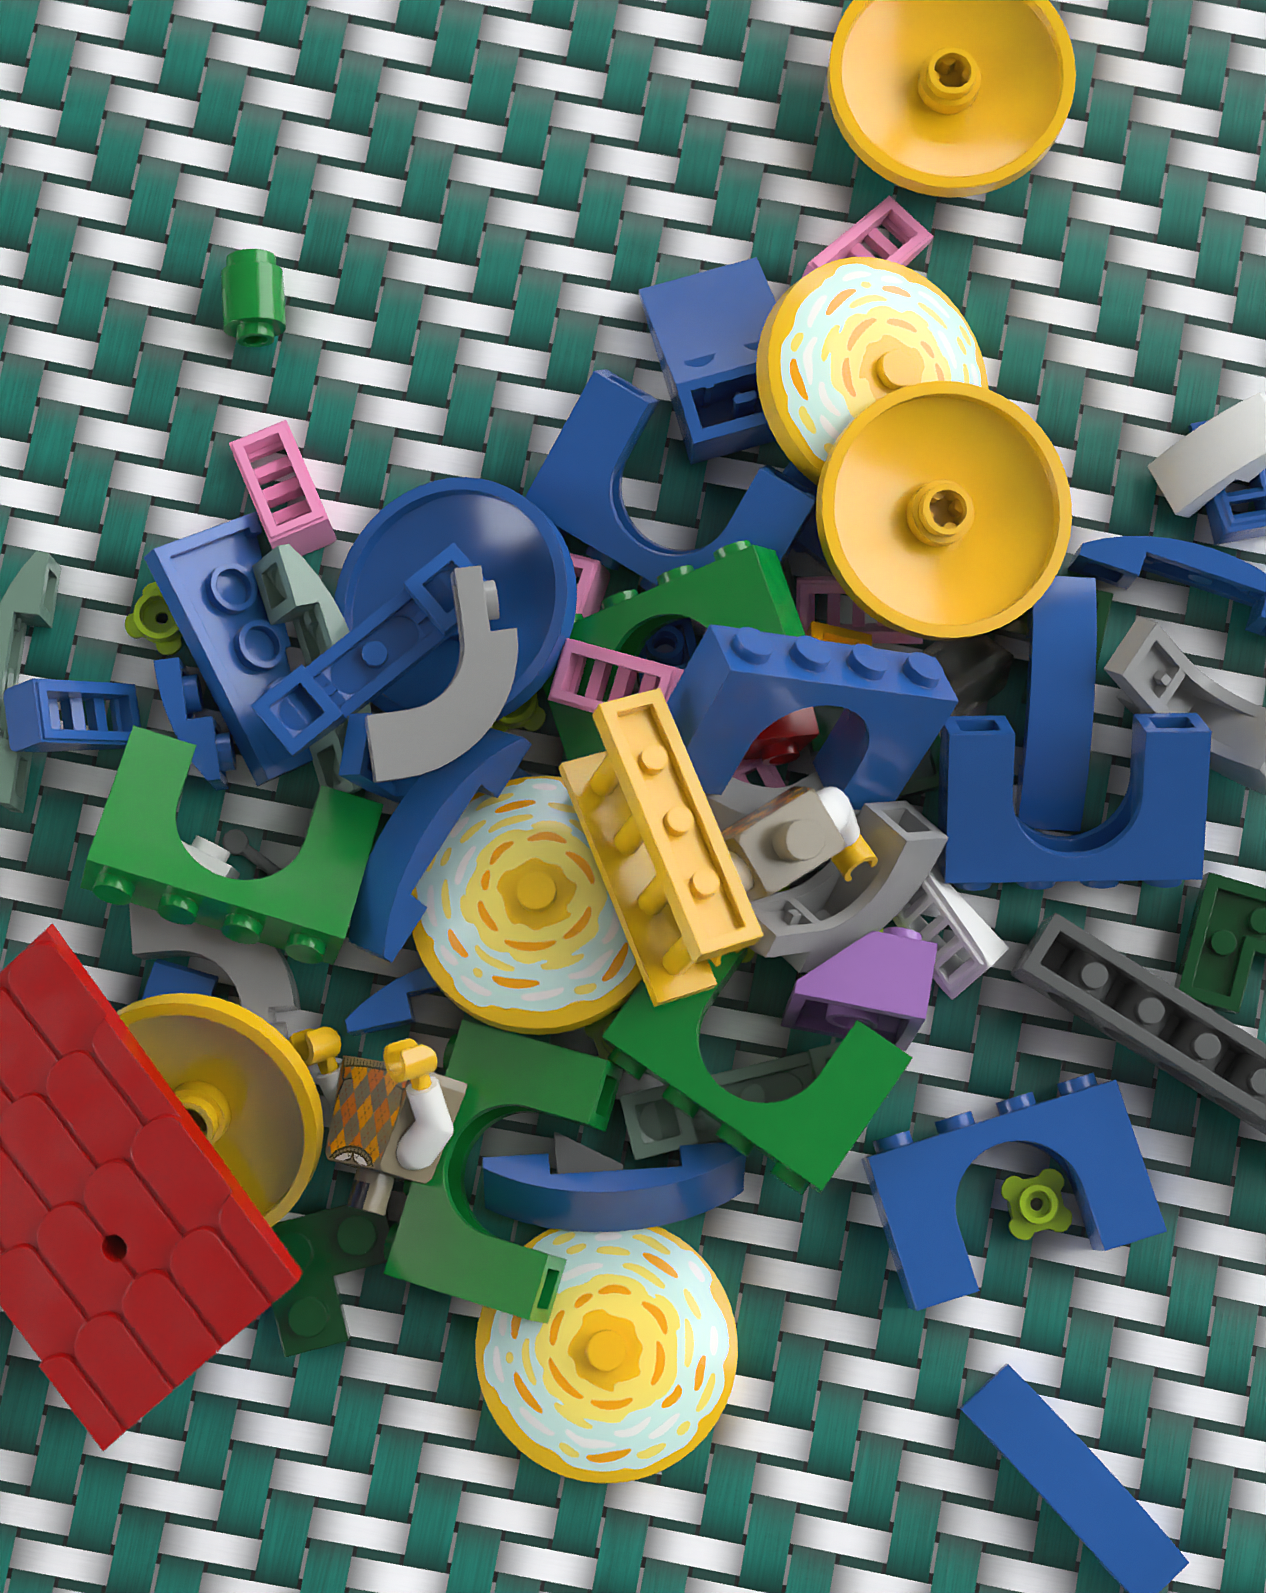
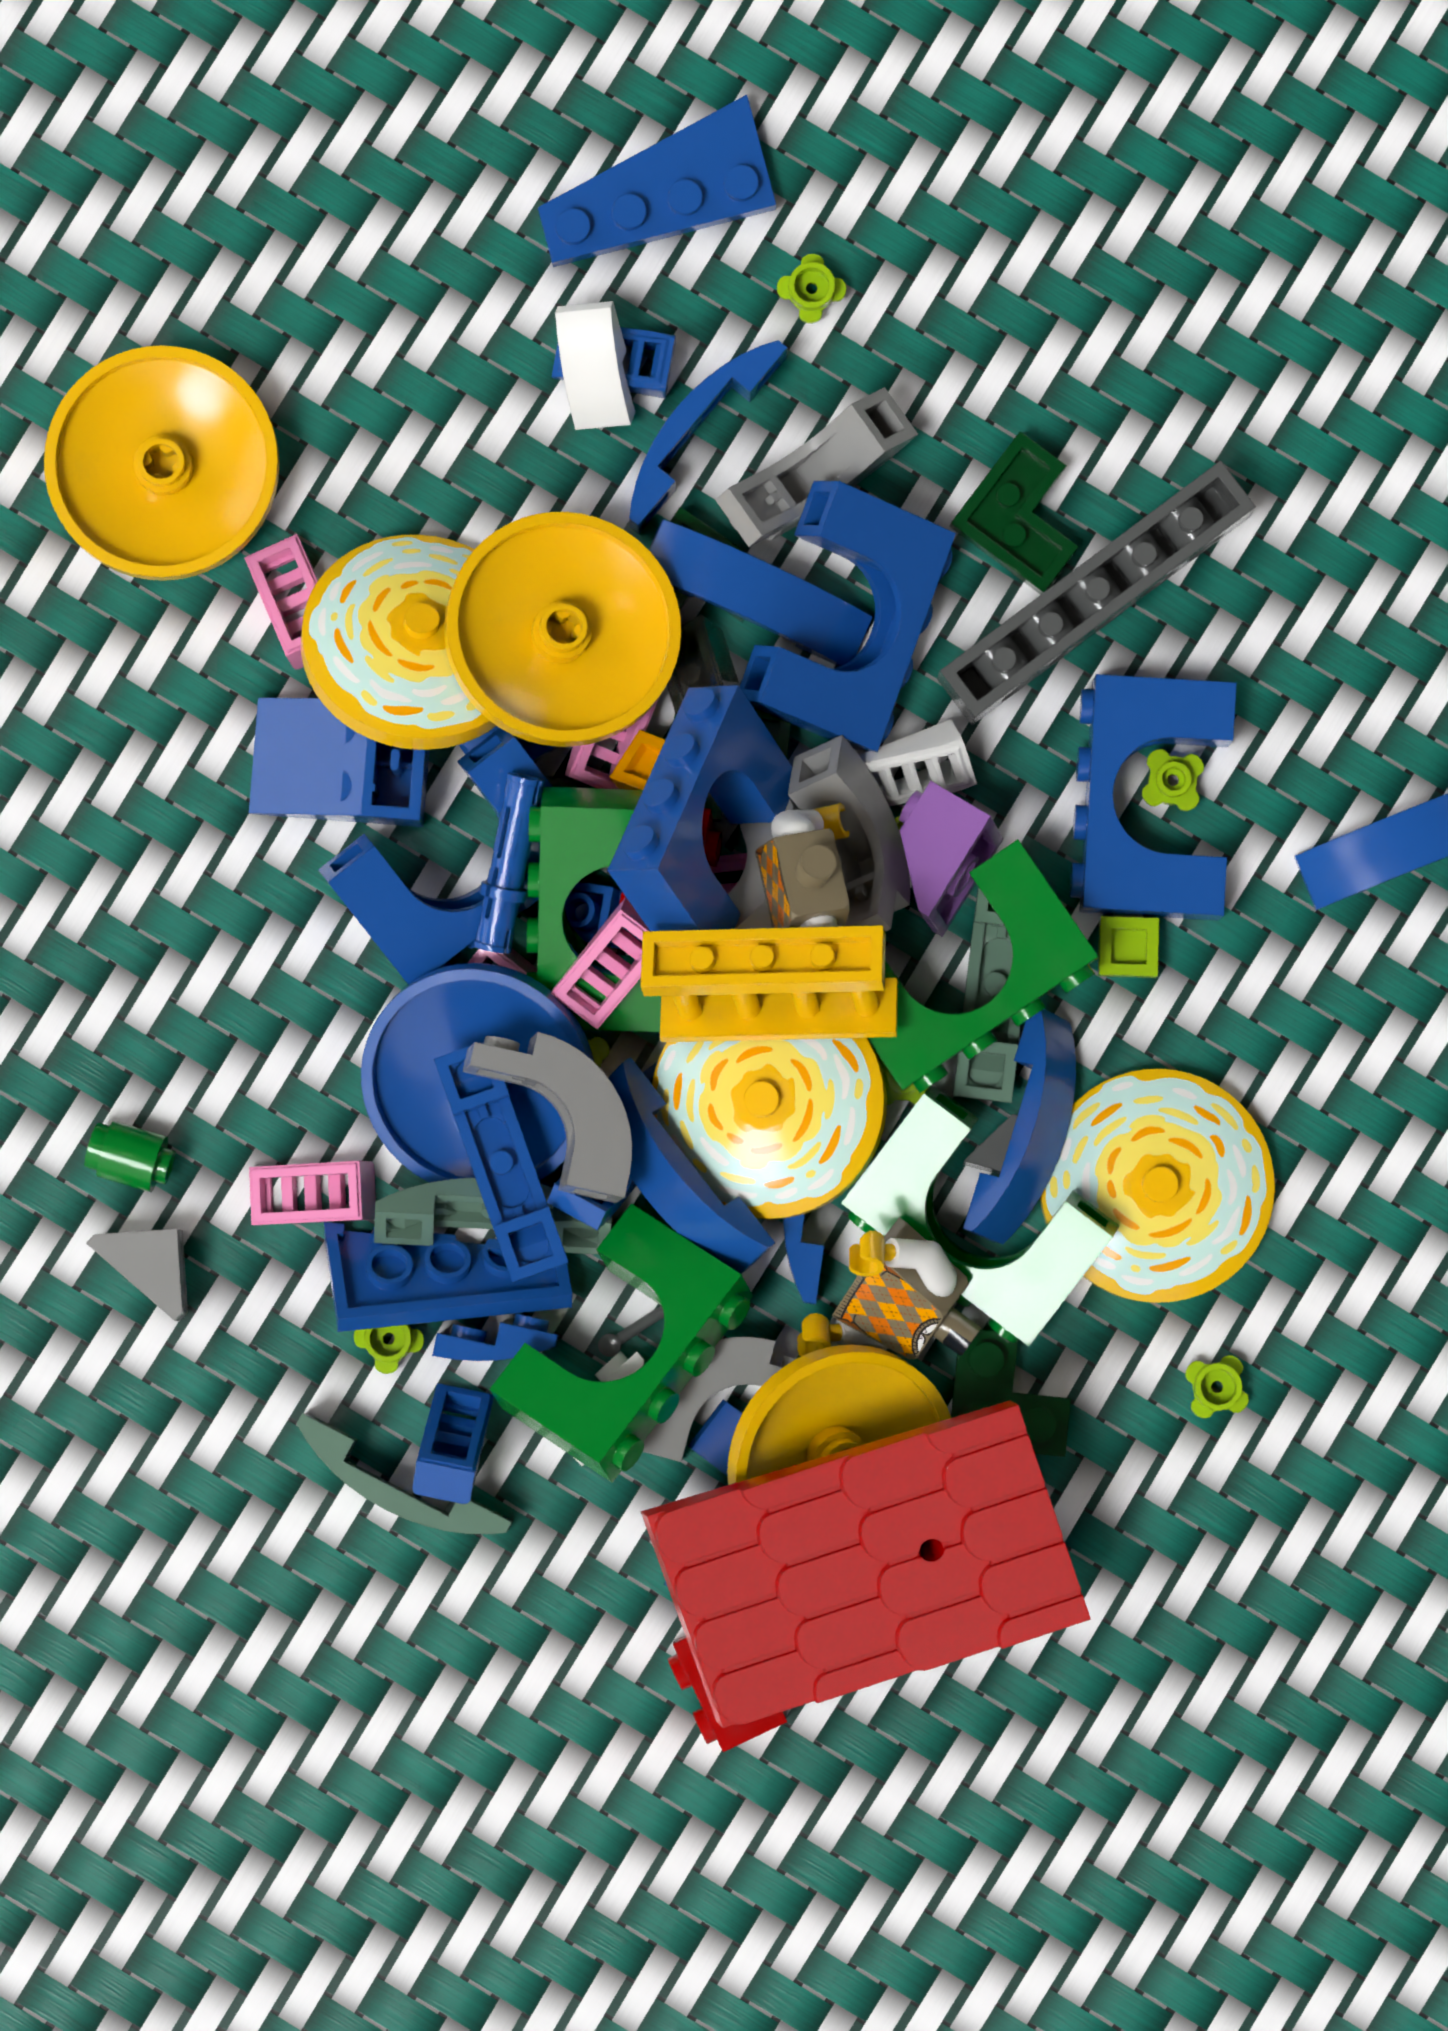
camera: 65 degrees left, 5 degrees up
none -> light grey slope [86,1229,188,1321]
none -> blue pin [474,772,545,954]
none -> lime plate [1098,916,1159,978]
none -> lime plate [1185,1355,1249,1418]

